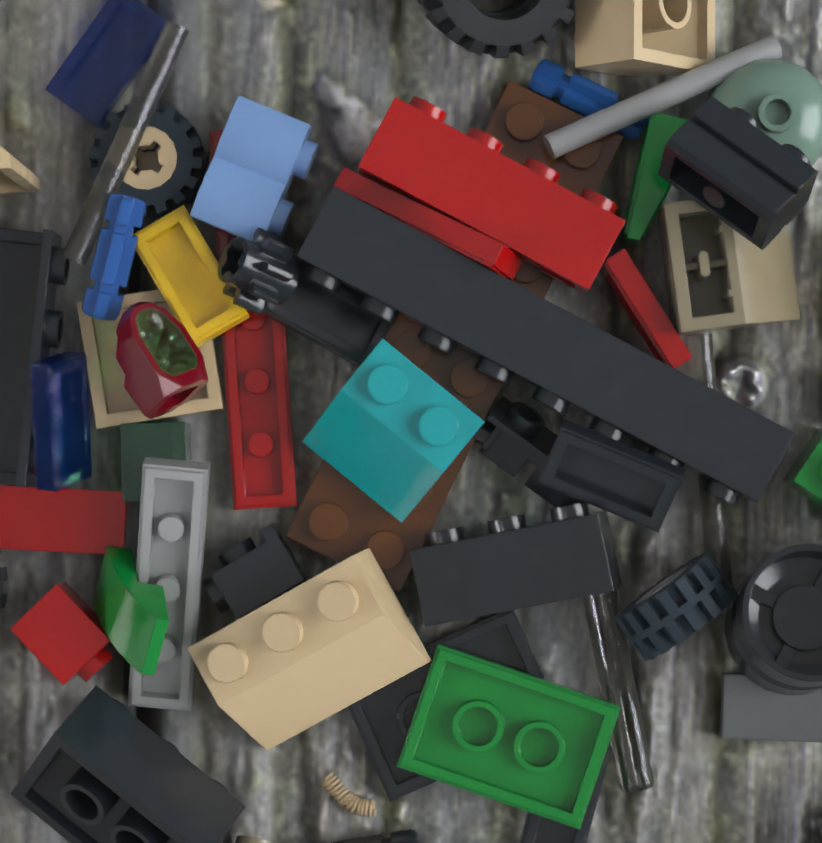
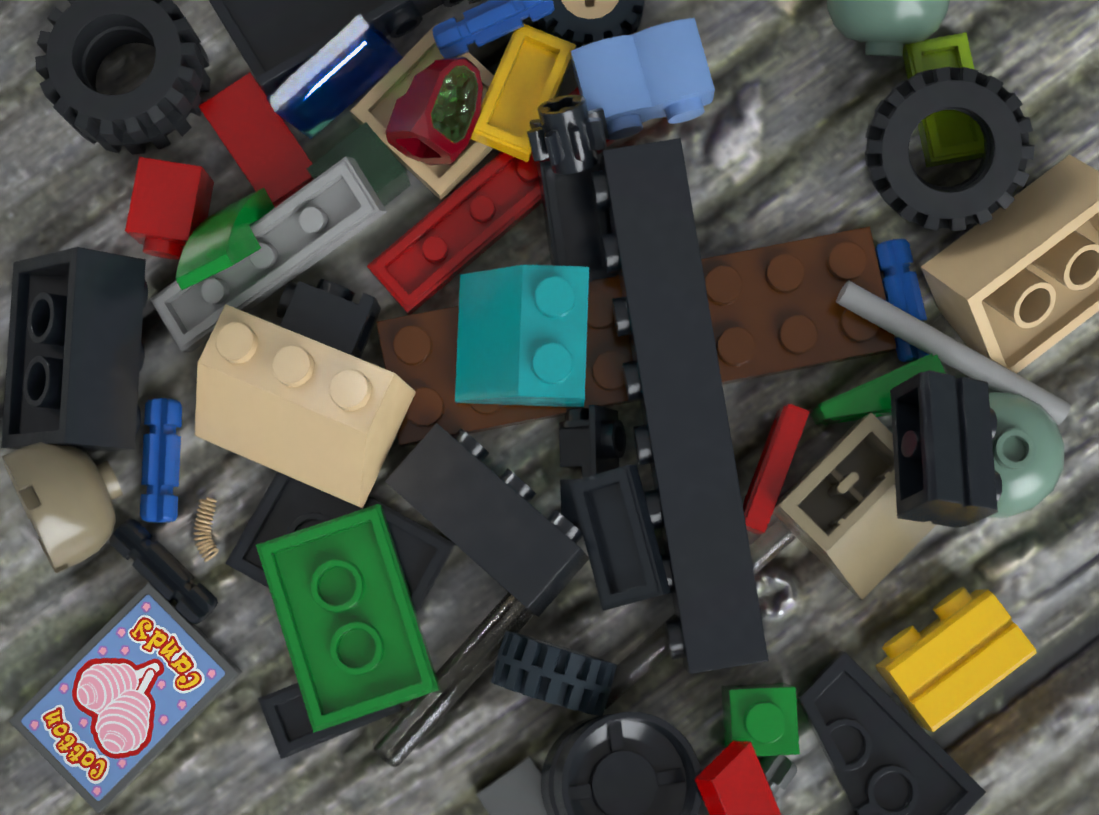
camera: 50 degrees right, 5 degrees down
red tile [333,167,524,280] -> none
red brick [358,96,626,294] -> none
none -> blue axle [140,398,182,523]

